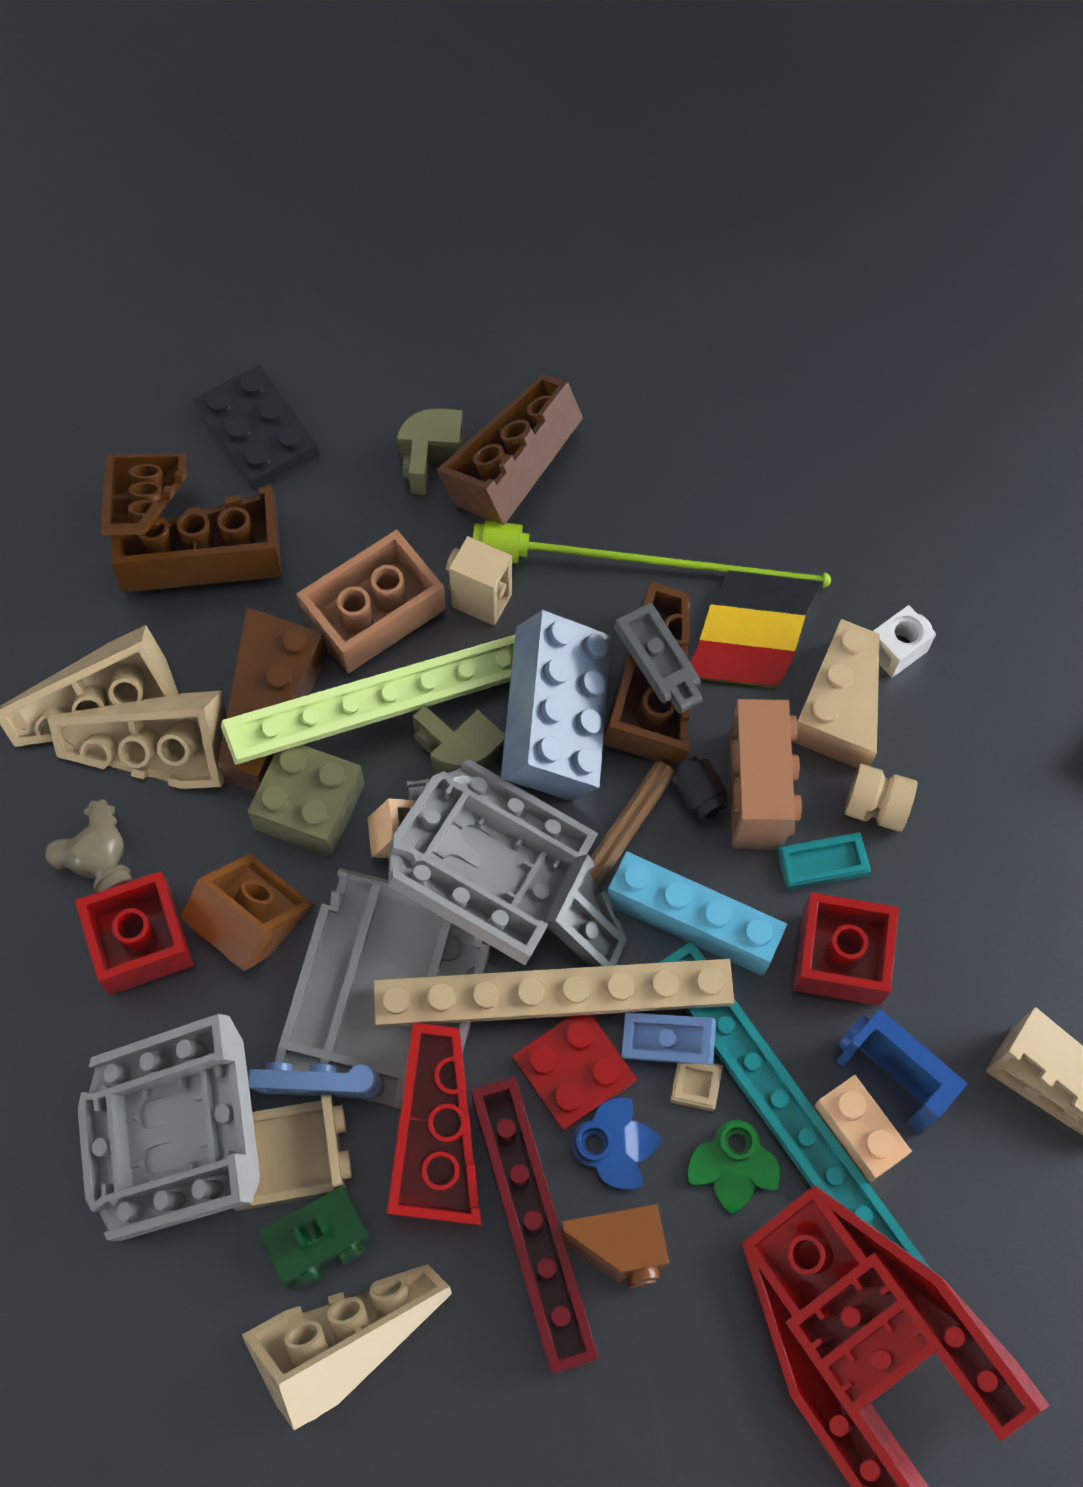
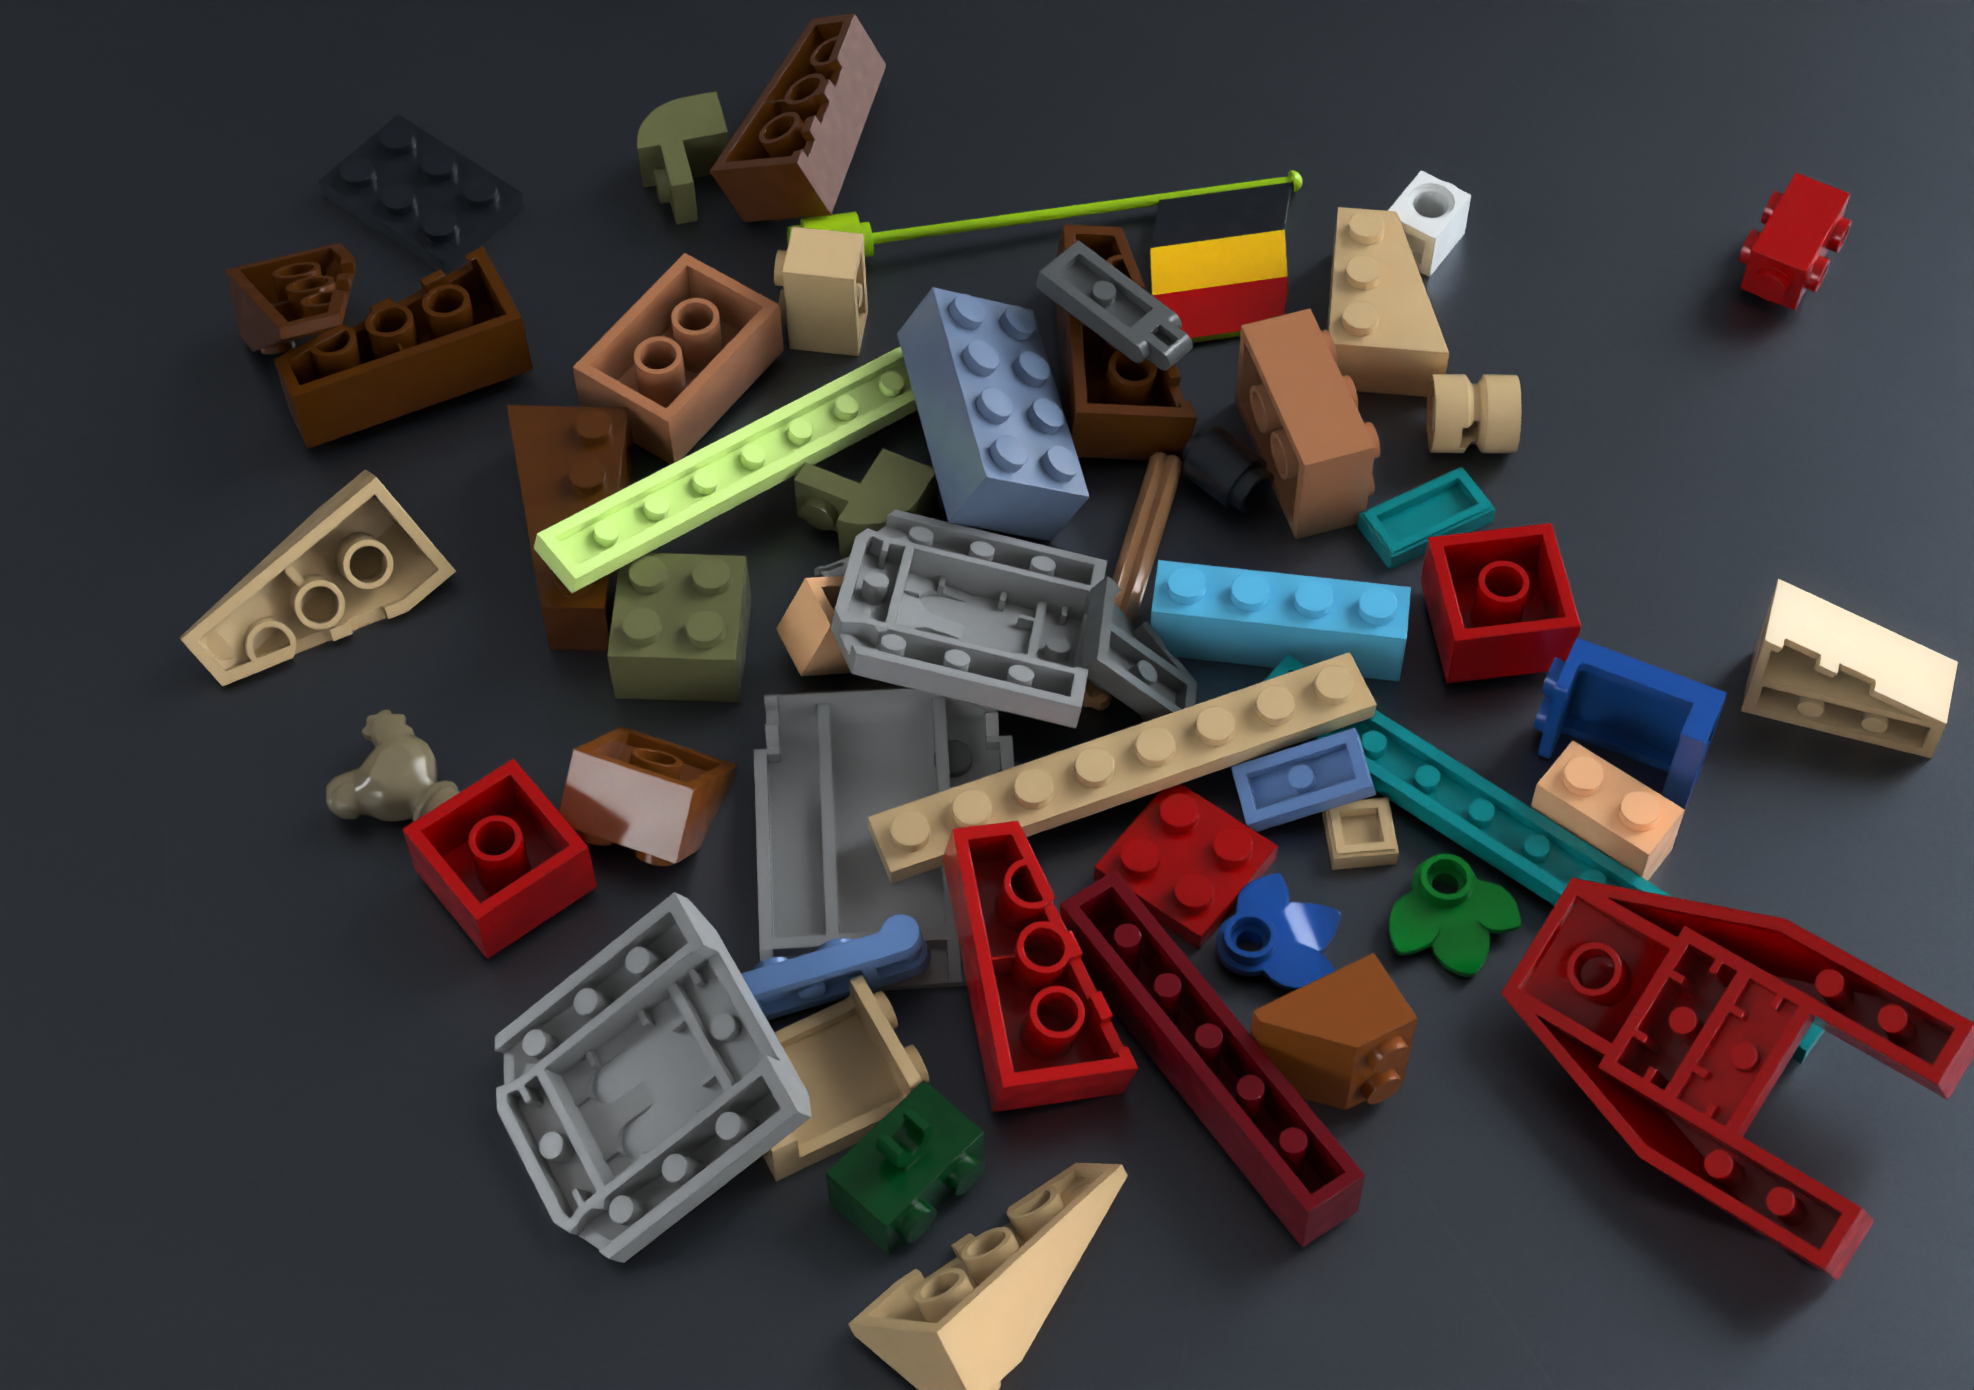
camera: 15 degrees left, 10 degrees down
tan wedge [47,691,227,789] -> none

